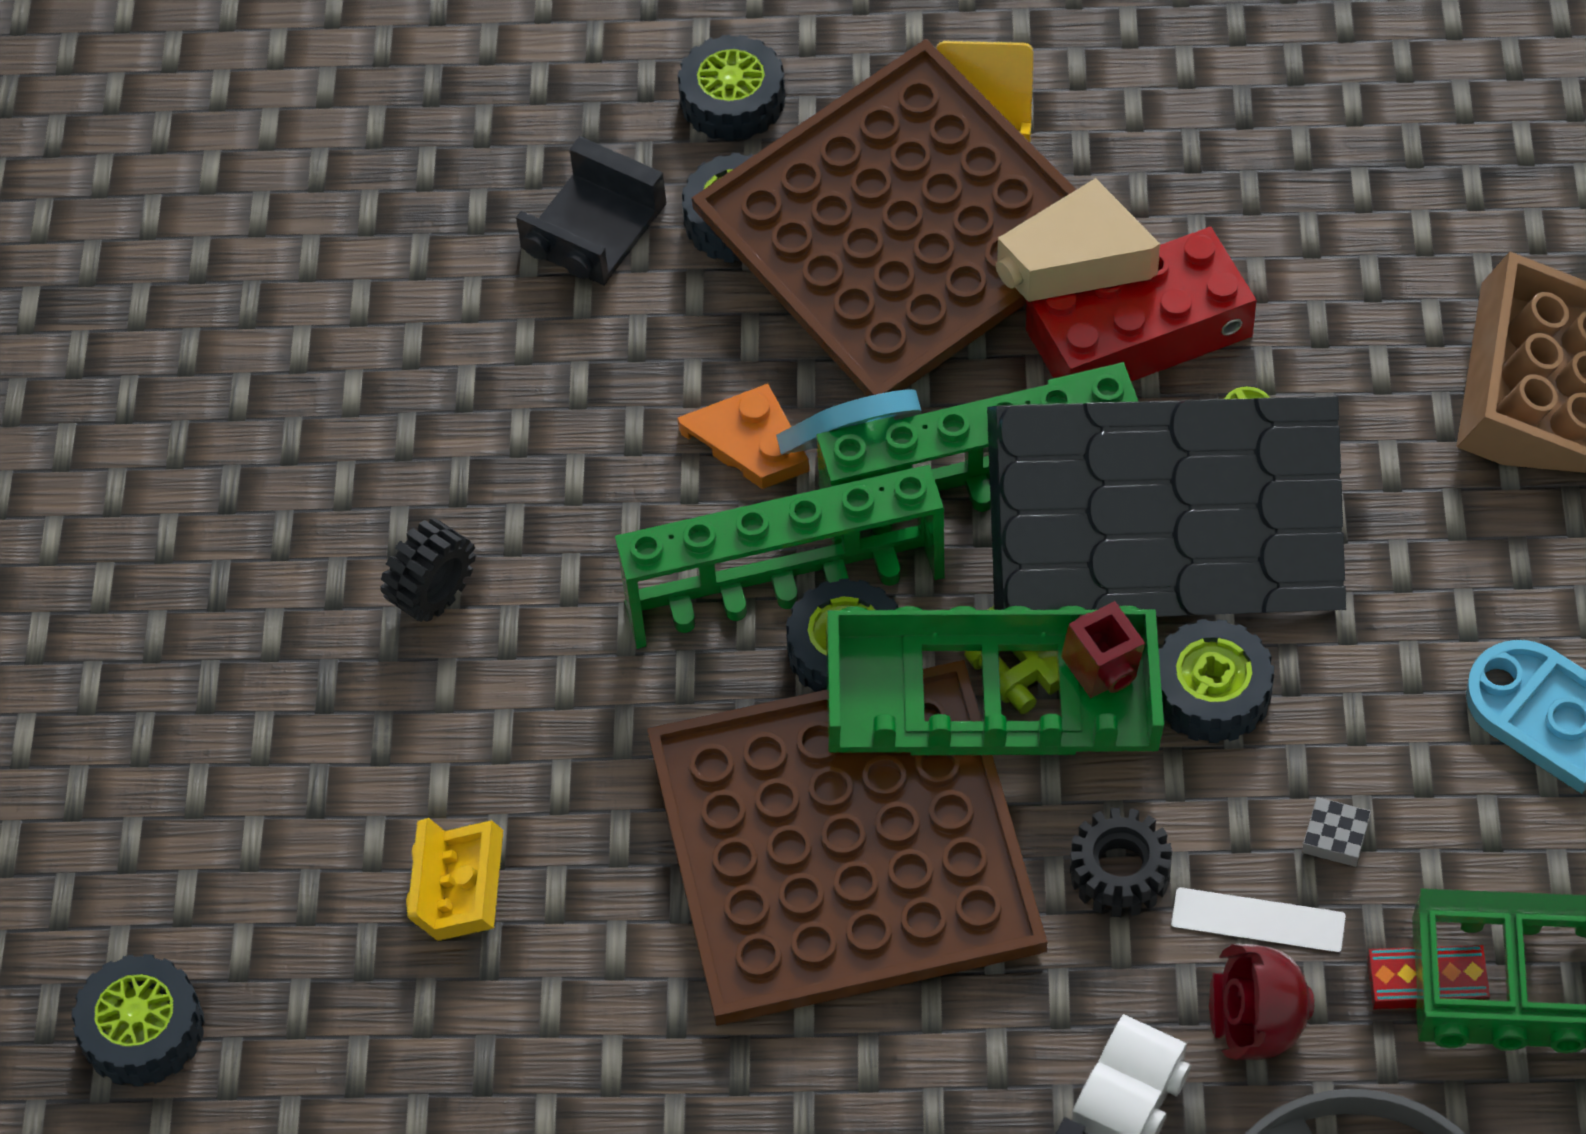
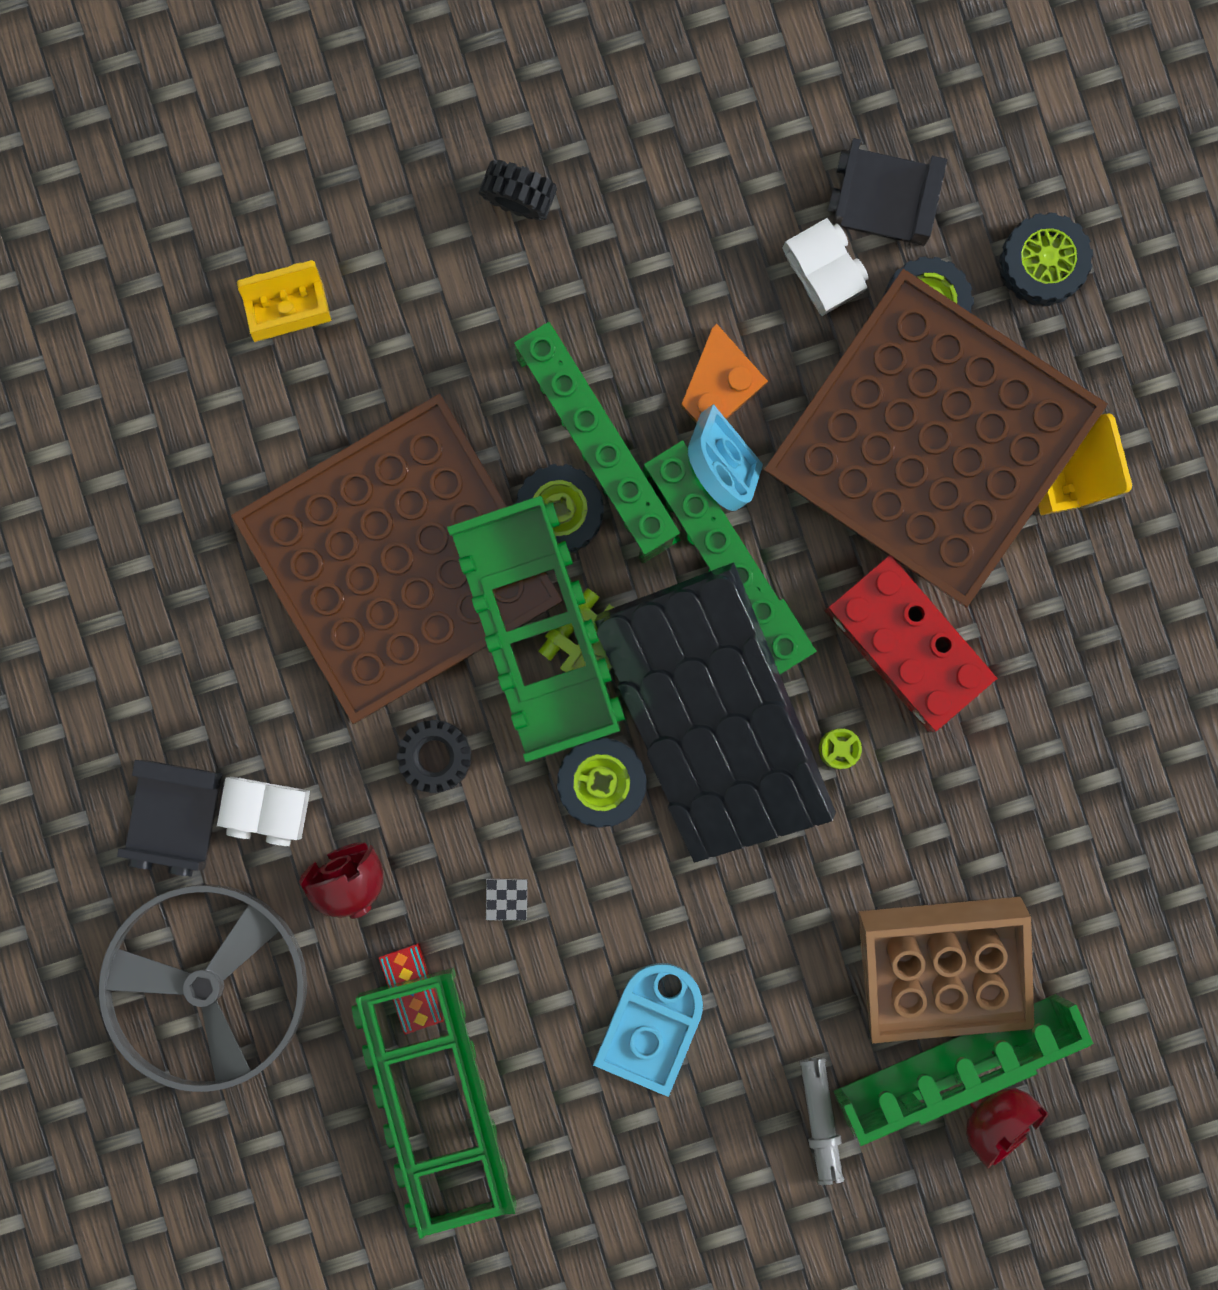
camera: 65 degrees right, 30 degrees up
black wheel [71,954,205,1087] -> none
tan slope [996,178,1160,302] -> none
dark red brick [1061,601,1145,699] -> none
white sticker [1171,888,1346,952] -> none
none -> white brick [782,218,868,316]

